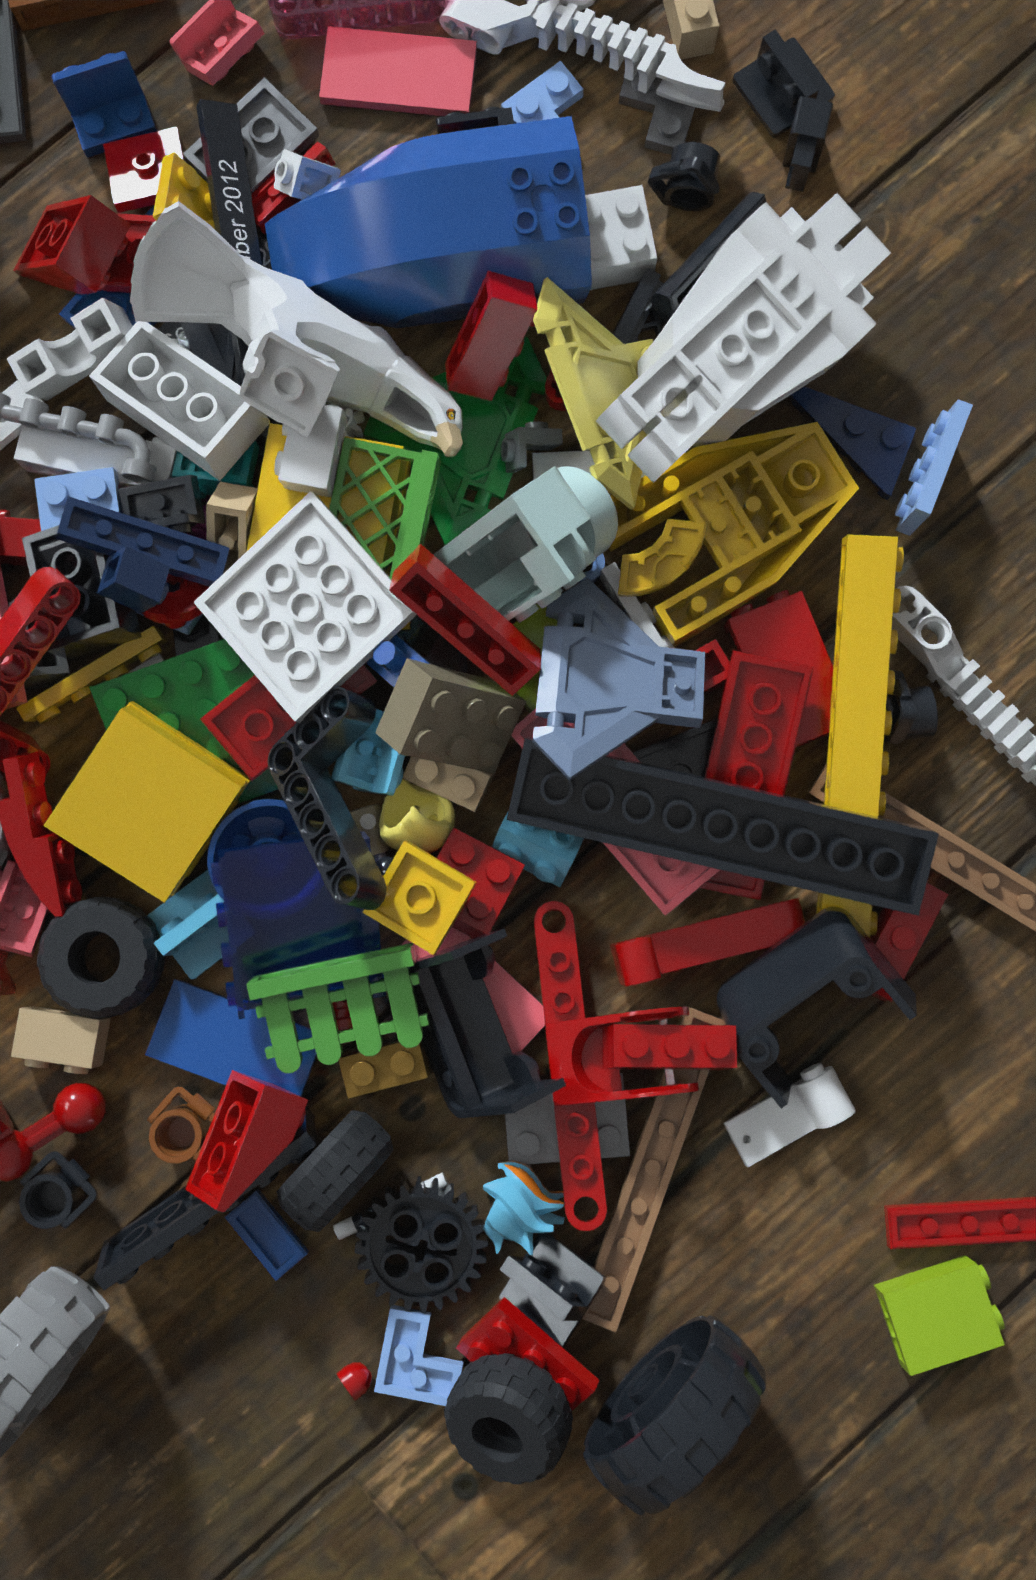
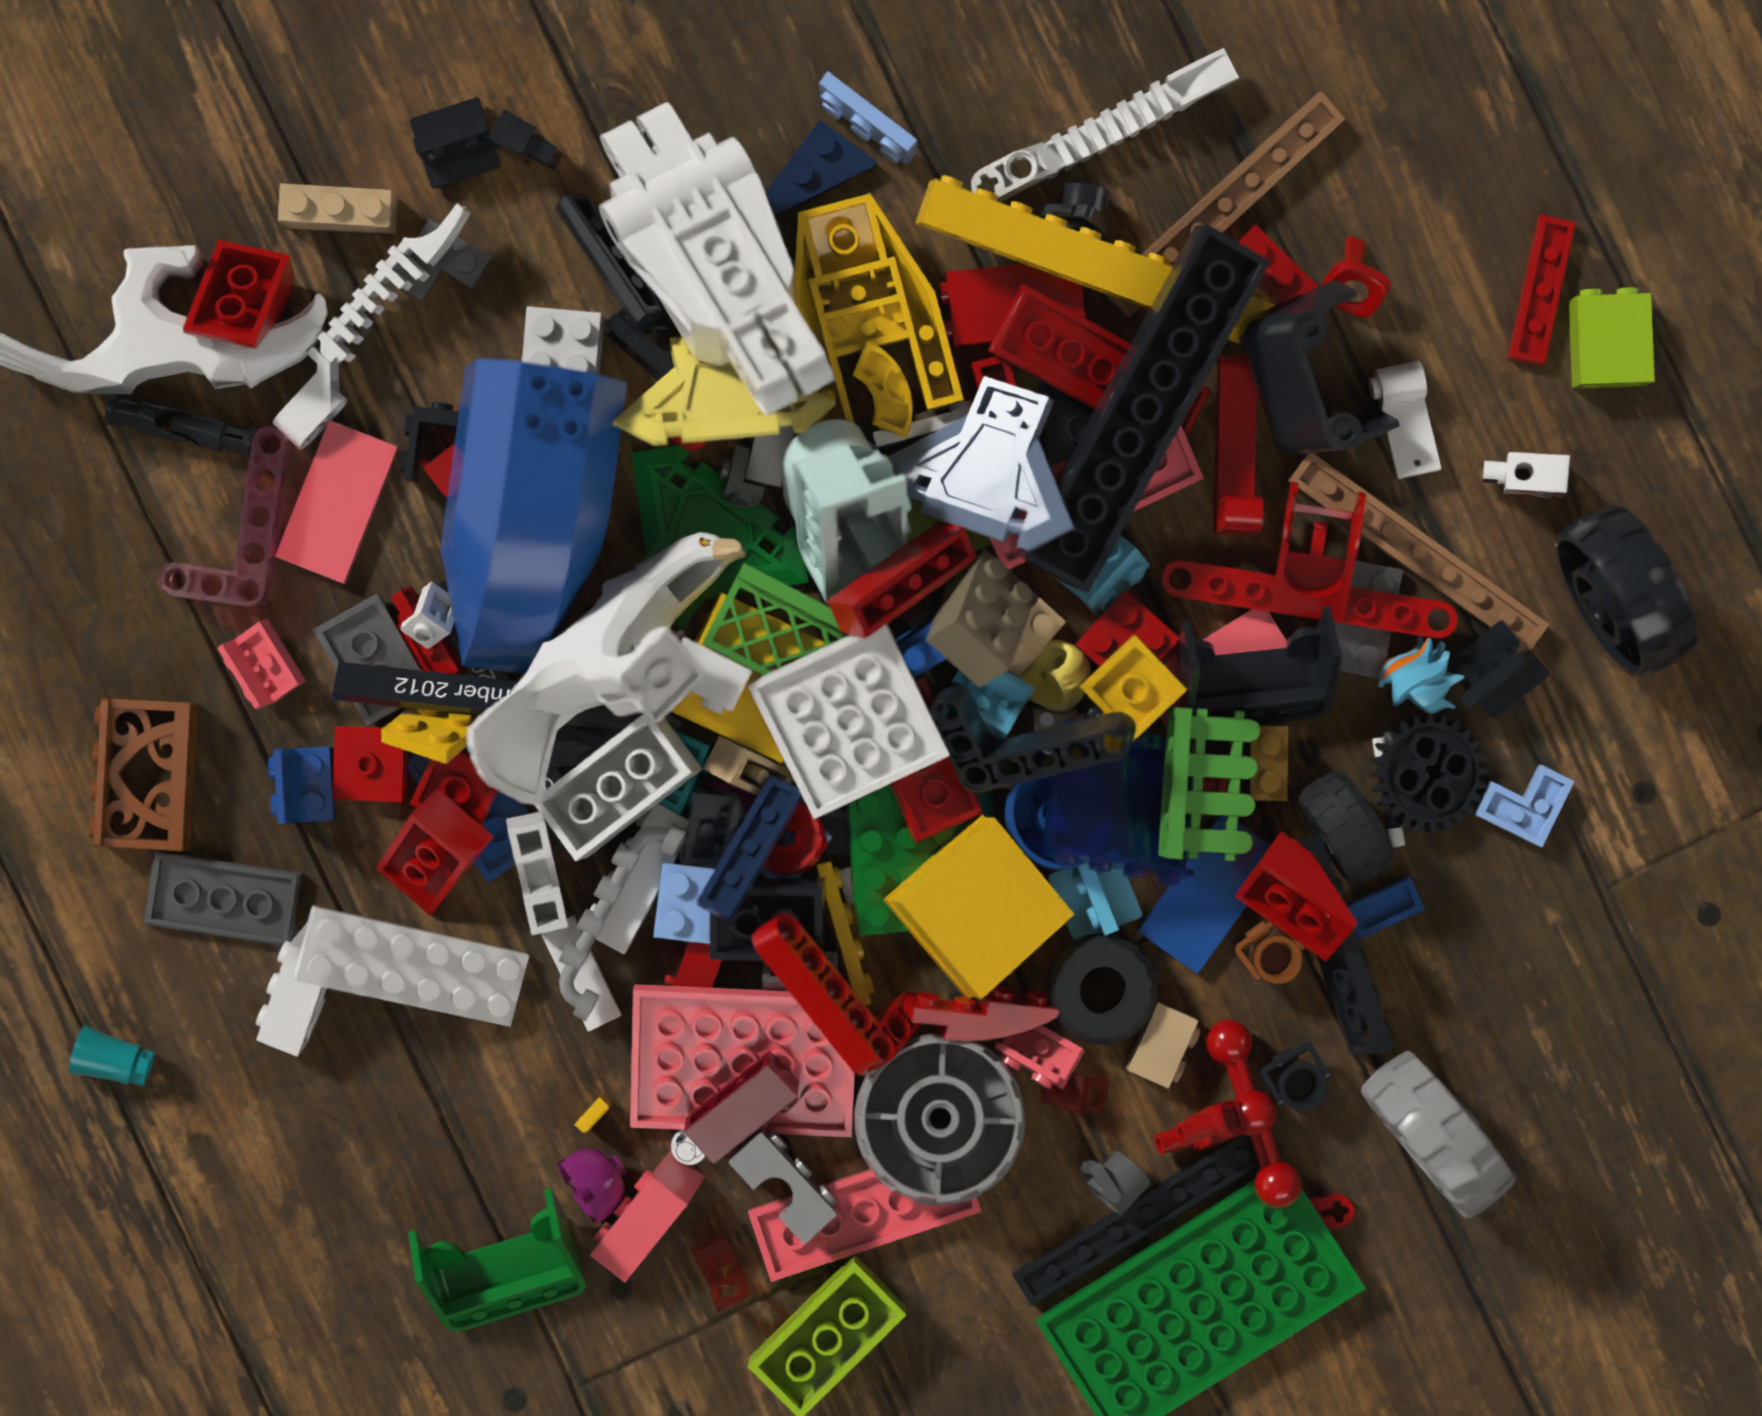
camera: 75 degrees left, 5 degrees up
dark blue brick [97,546,170,613] -> none
red hinge [336,1362,372,1401] -> none
black tyre [444,1353,573,1484] -> none
red brick [445,270,538,401] -> none
red plate [456,1297,600,1410] -> none
light blue plate [501,61,583,124] -> none
red brick [603,1024,737,1070] -> none
black piece [648,142,720,211] -> none
none -> red piece [1320,236,1391,318]
none -> white torso [1482,452,1570,500]

